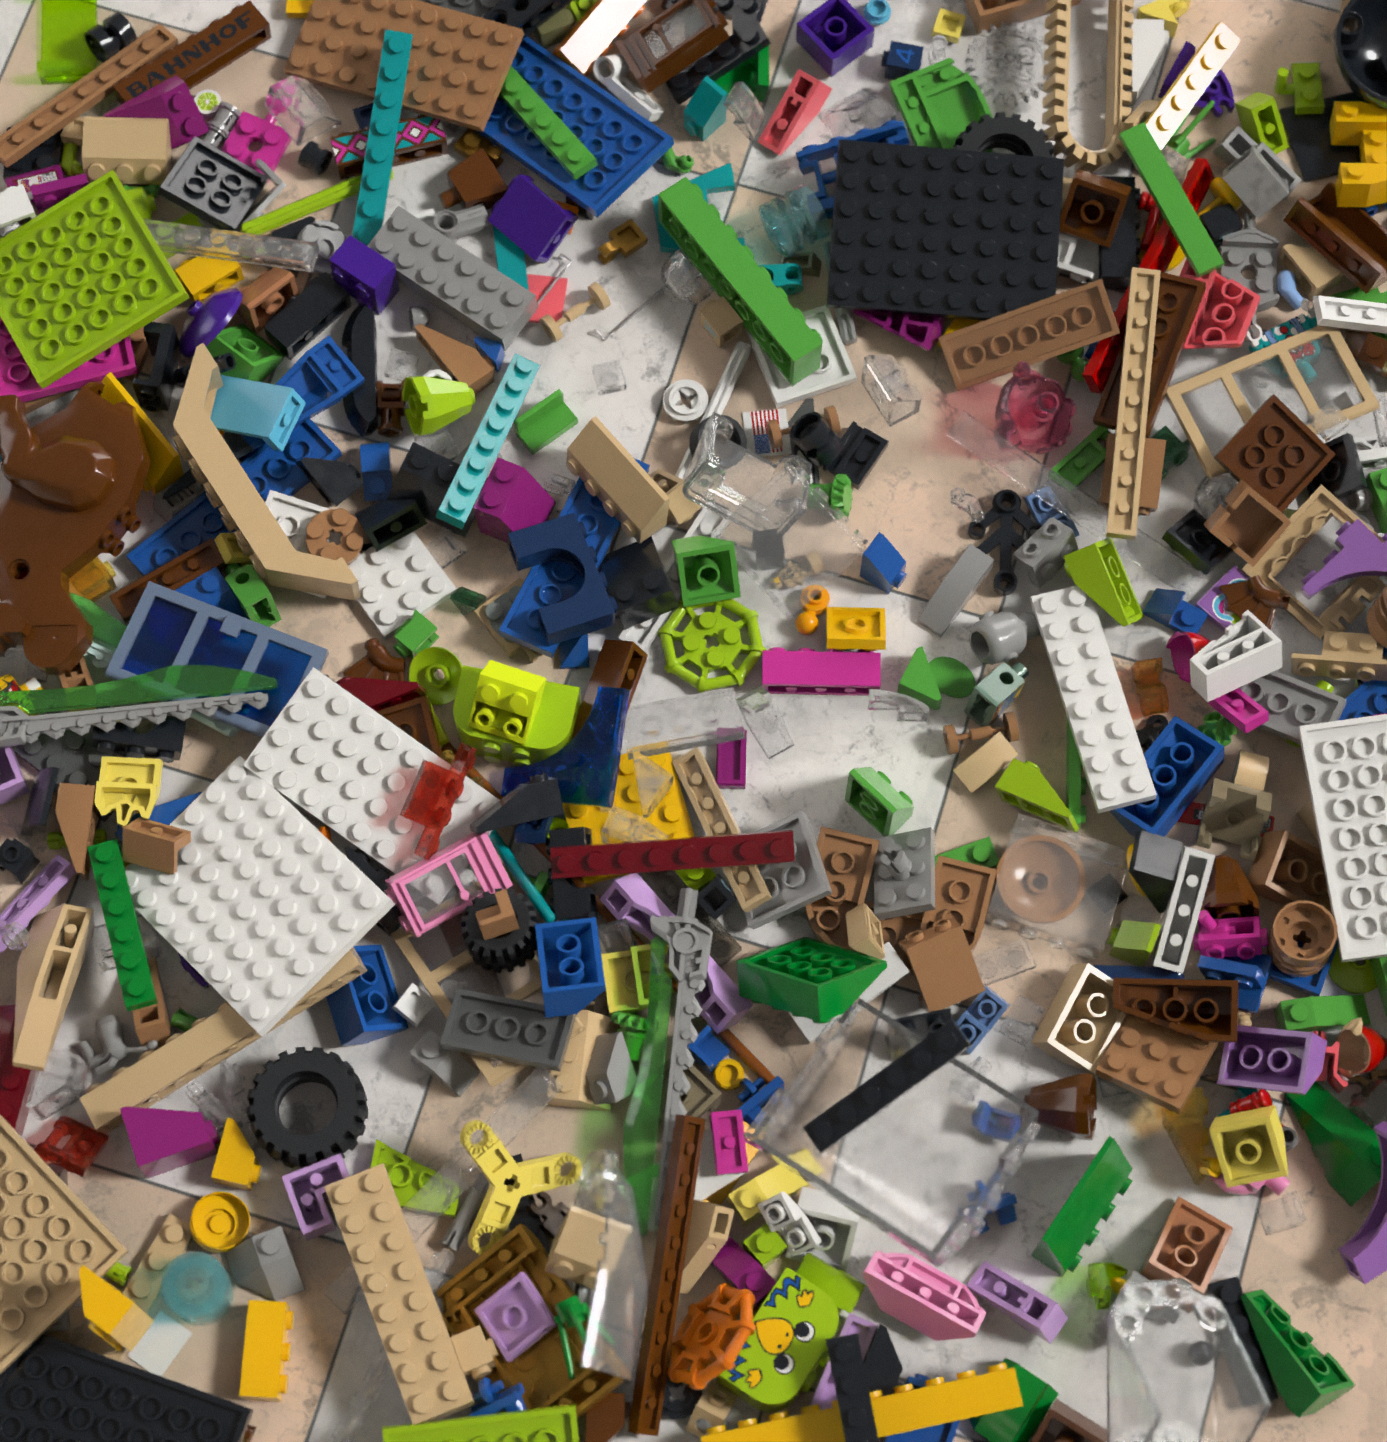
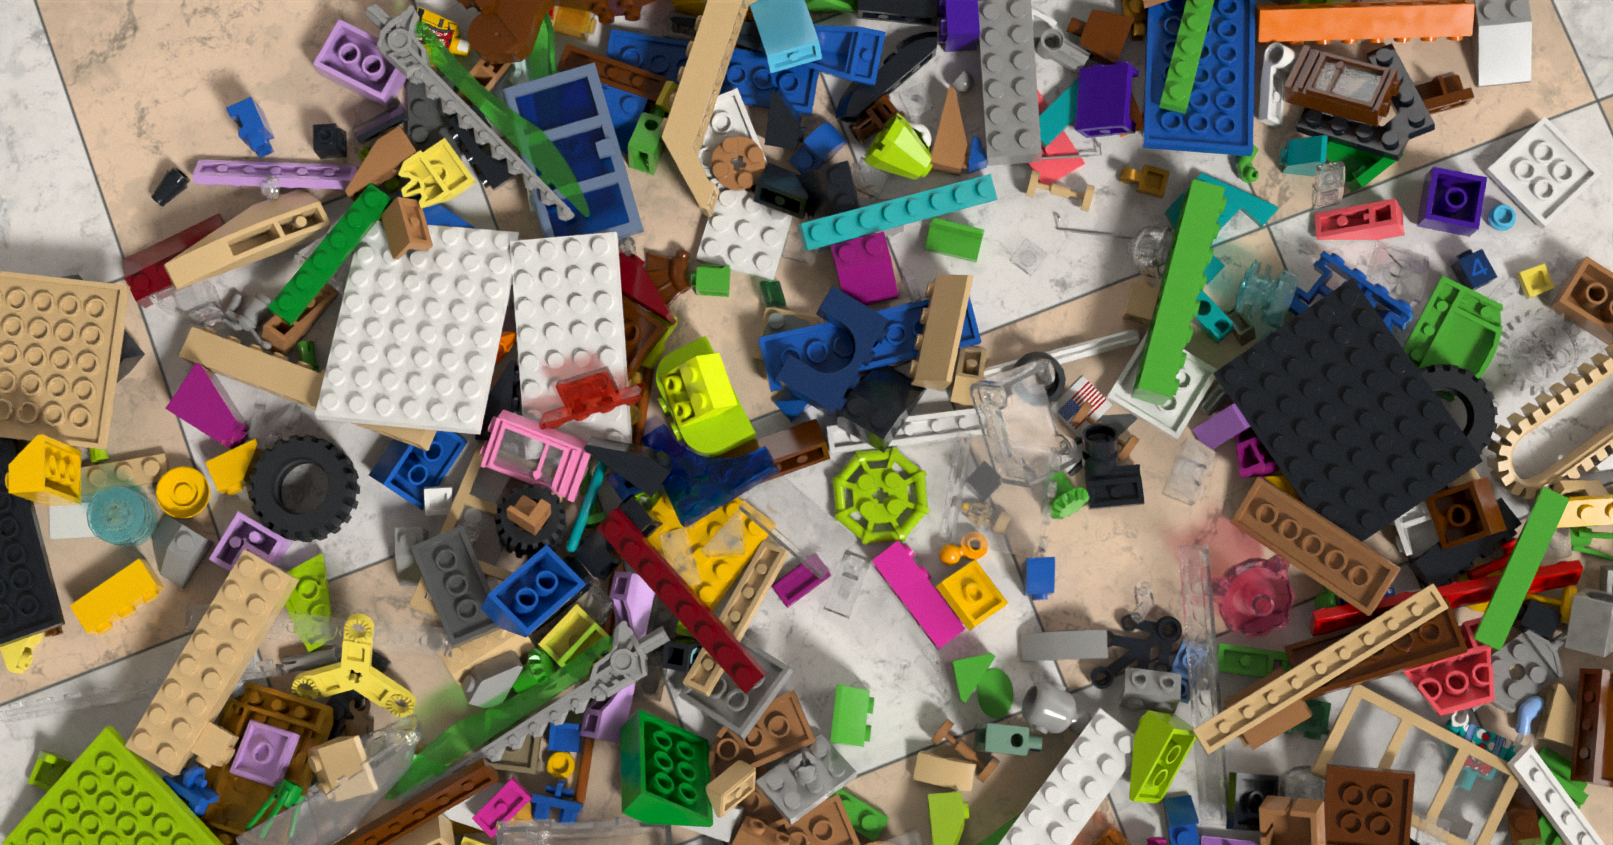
camera: 55 degrees right, 10 degrees up
clear red plate [34,1116,110,1177] -> none
lime dish [409,647,463,705] -> none
white gear [663,379,708,424] -> none
bright green slope [672,535,741,607] -> none
none -> medium lavender tile [1193,403,1250,453]

